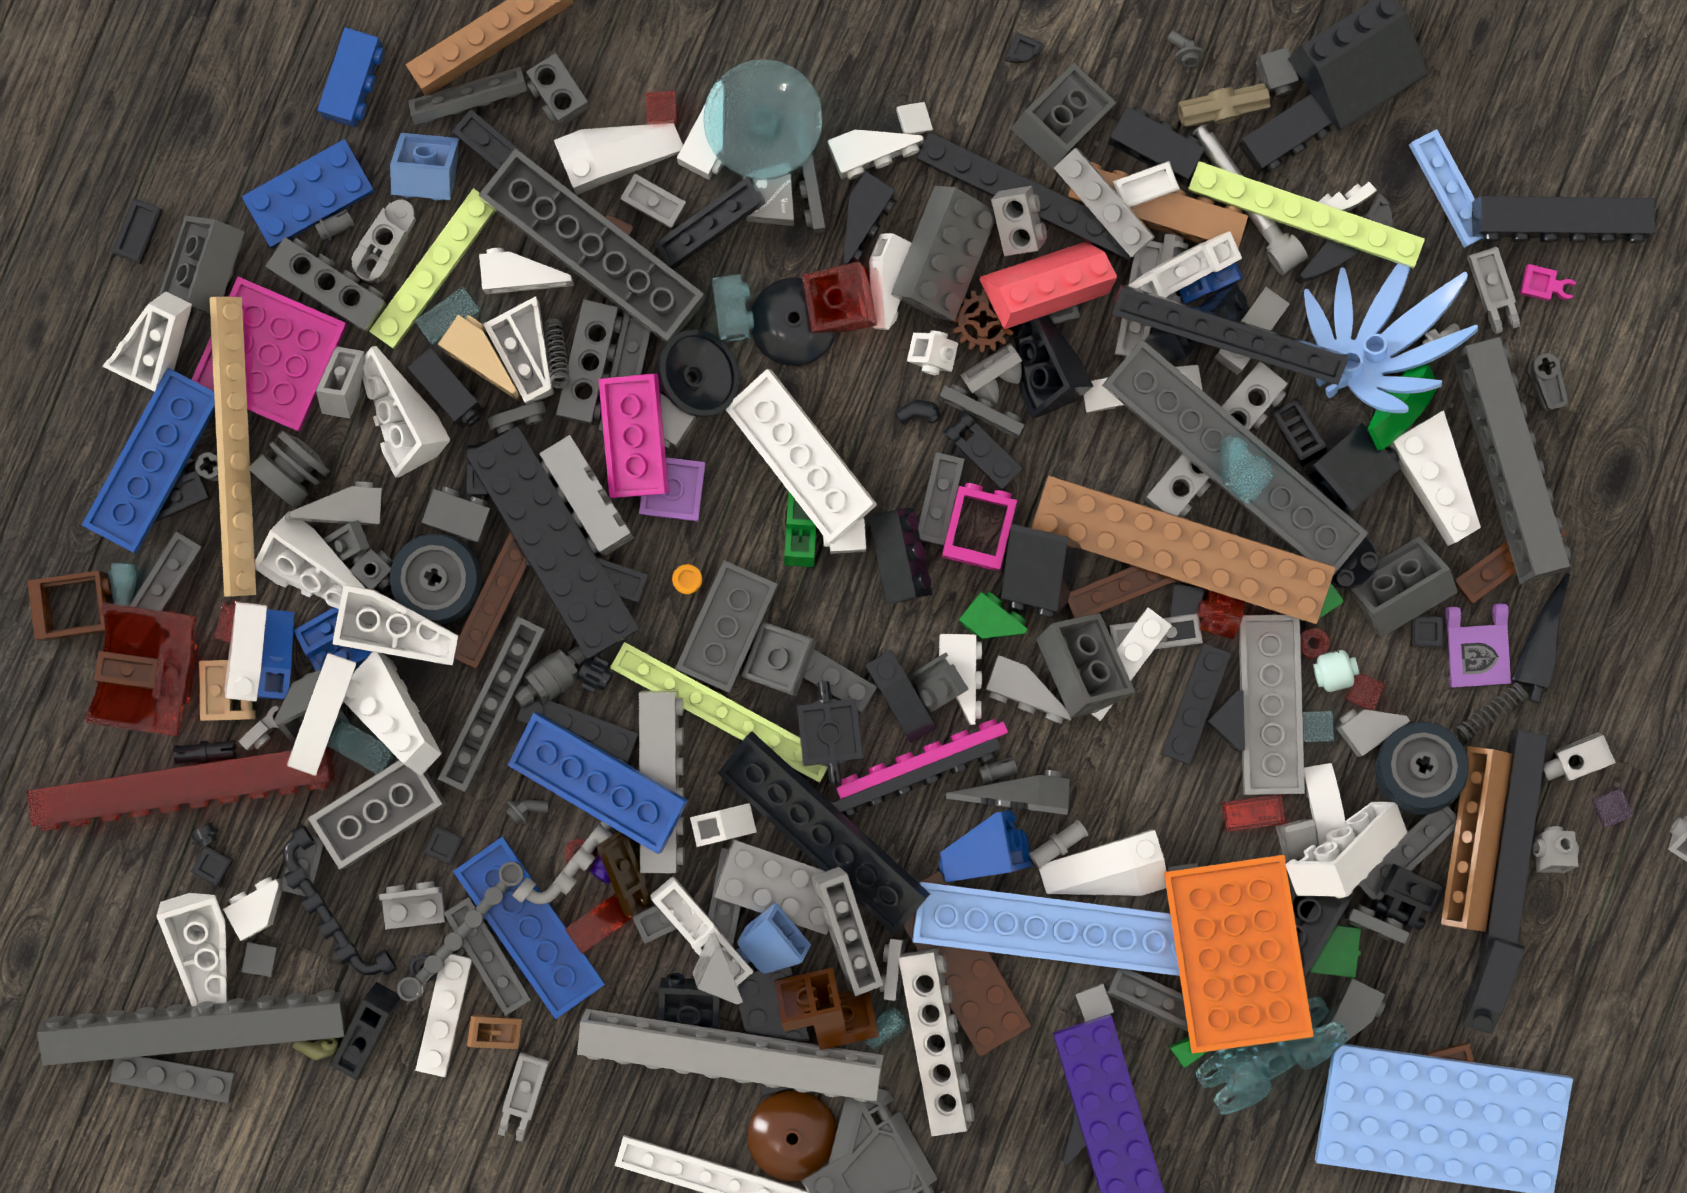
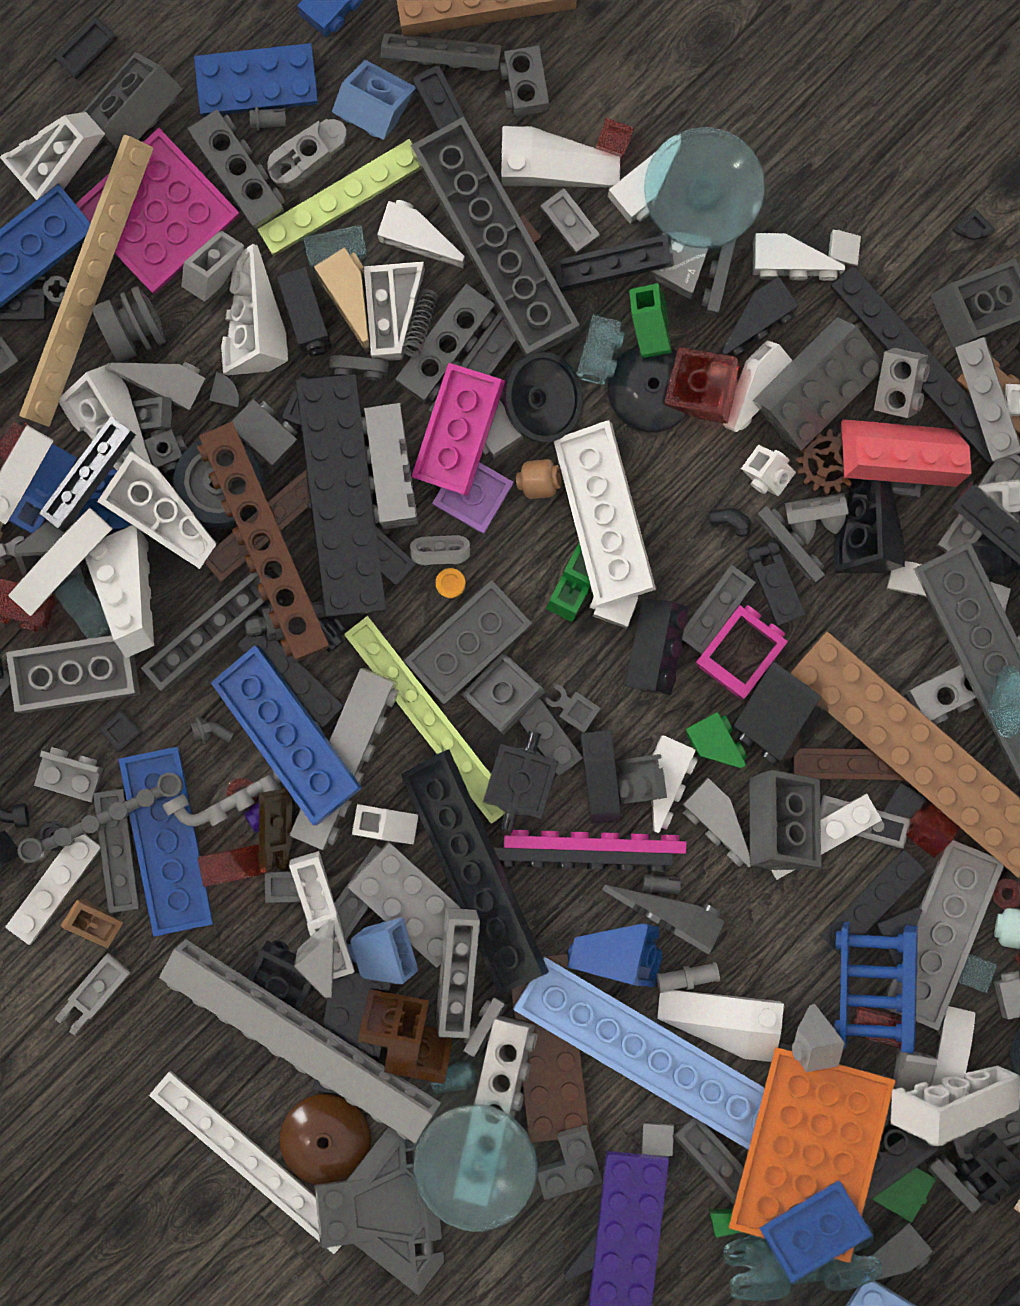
camera: 30 degrees right, 0 degrees up
none -> plate [39,416,136,532]
none -> reddish brown brick [197,421,330,662]
none -> dark grey tile [209,372,240,409]
none -> light grey plate [410,535,470,566]
none -> clear light blue dish [414,1104,537,1231]
none -> medium nougat head [516,459,562,499]
none -> dark grey plate [536,1124,603,1200]
none -> dark grey plate [545,684,601,733]
none -> green slope [629,283,671,358]
none -> blue tile [759,1180,873,1283]
none -> light grey slope [792,1004,844,1072]
none -> blue fence [834,922,918,1053]

